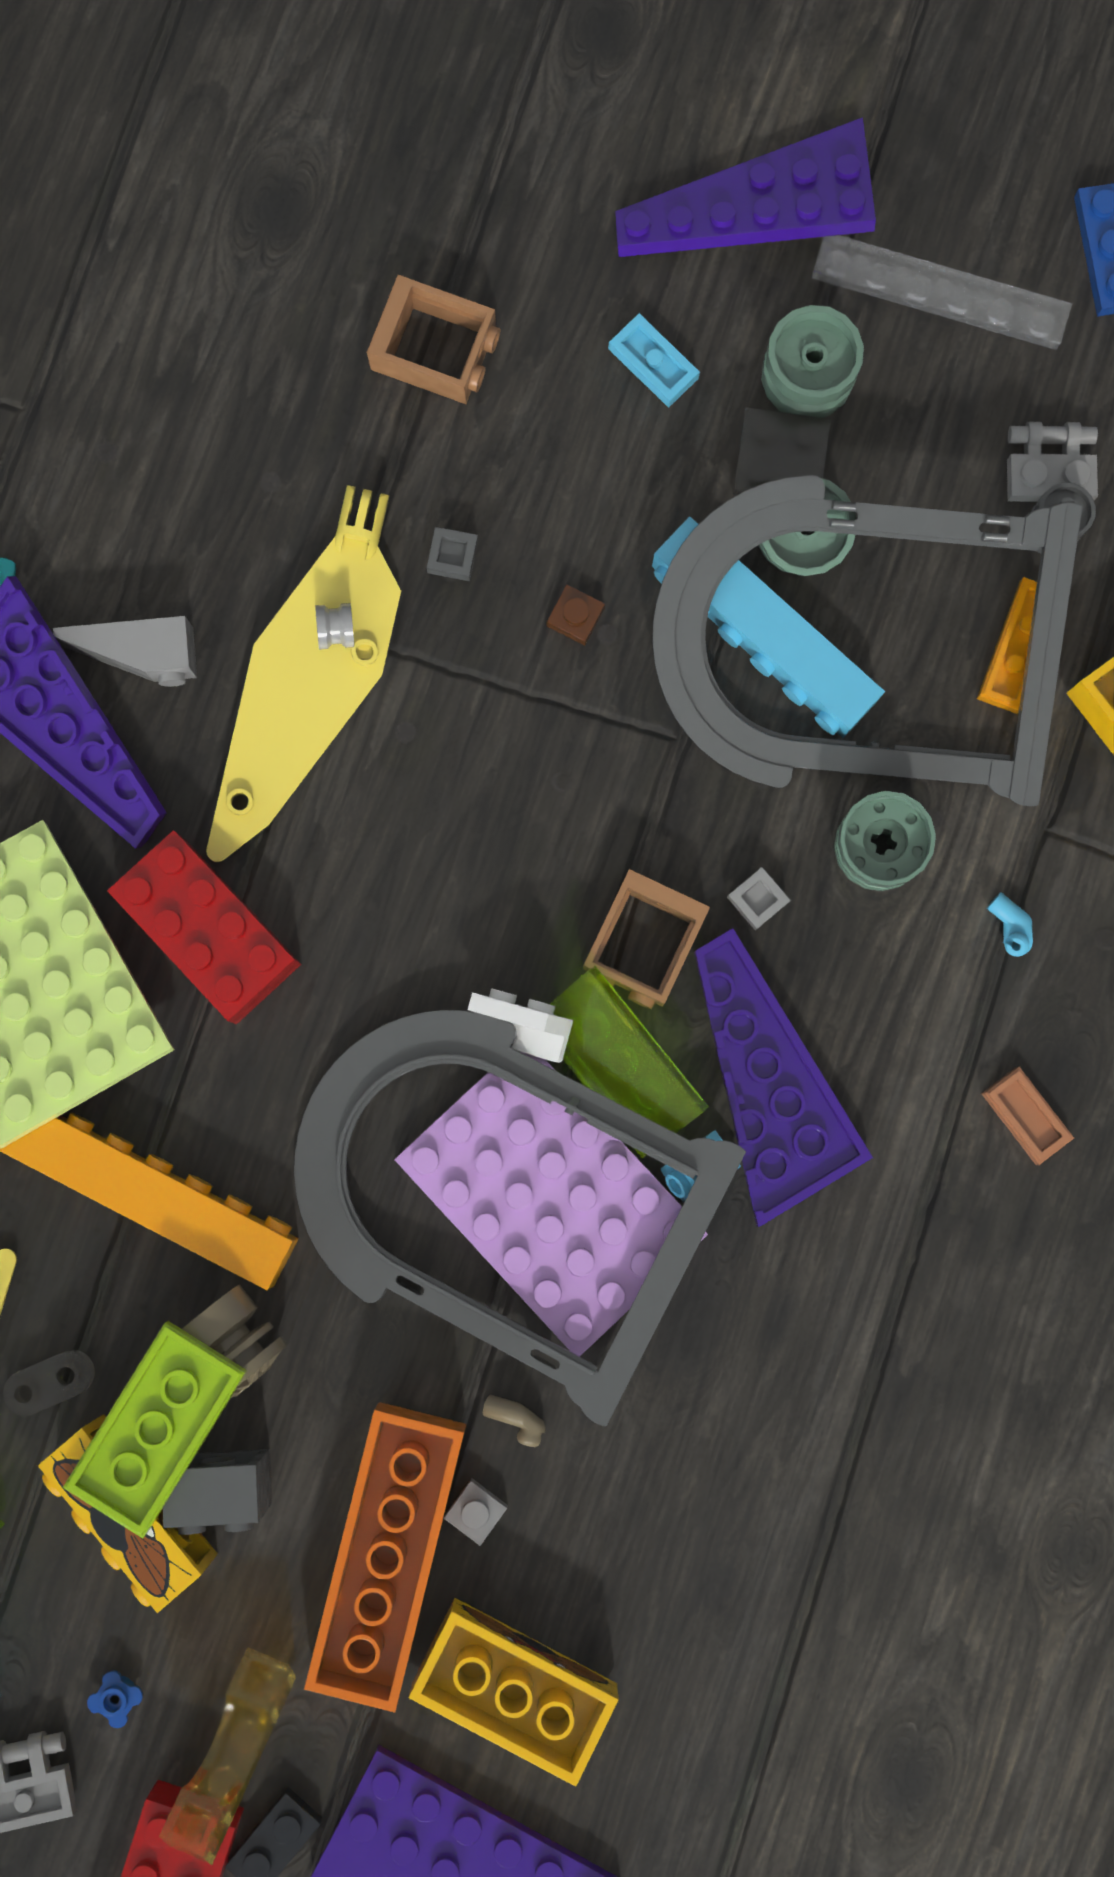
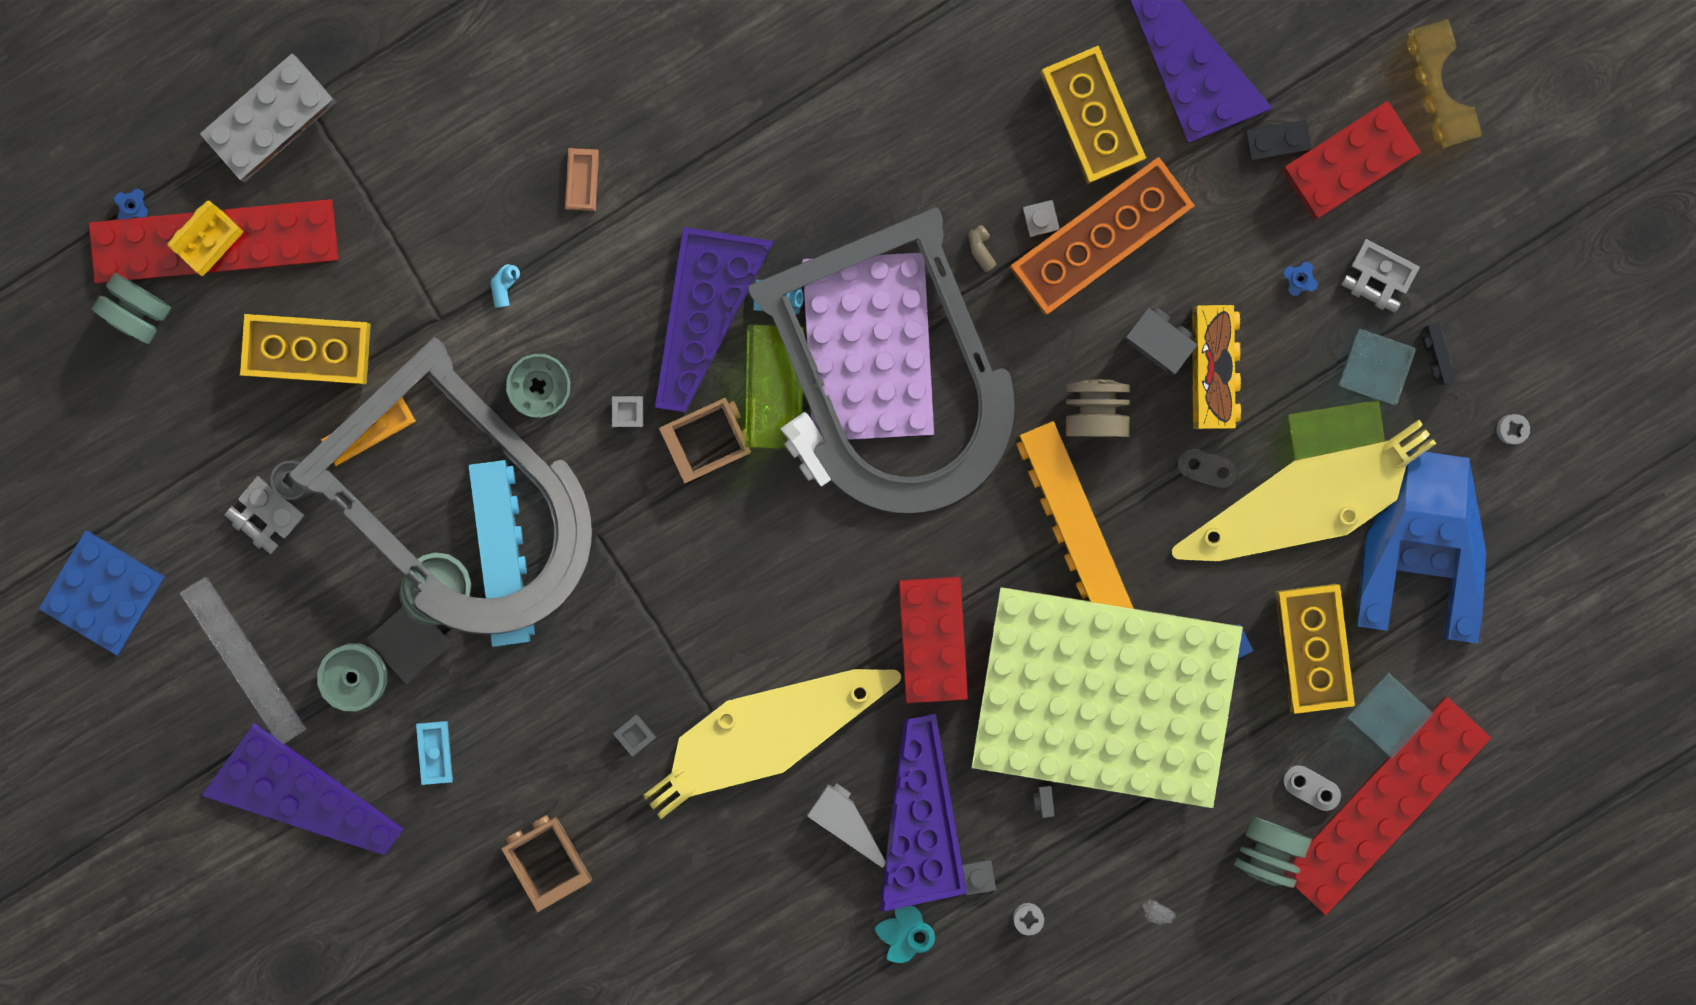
camera: 135 degrees left, 5 degrees up
lime tile [63,1321,248,1539] -> none
clear yellow arch [159,1647,296,1865] -> none
light grey wheel [315,603,354,650] -> none
reddish brown plate [547,585,605,646] -> none

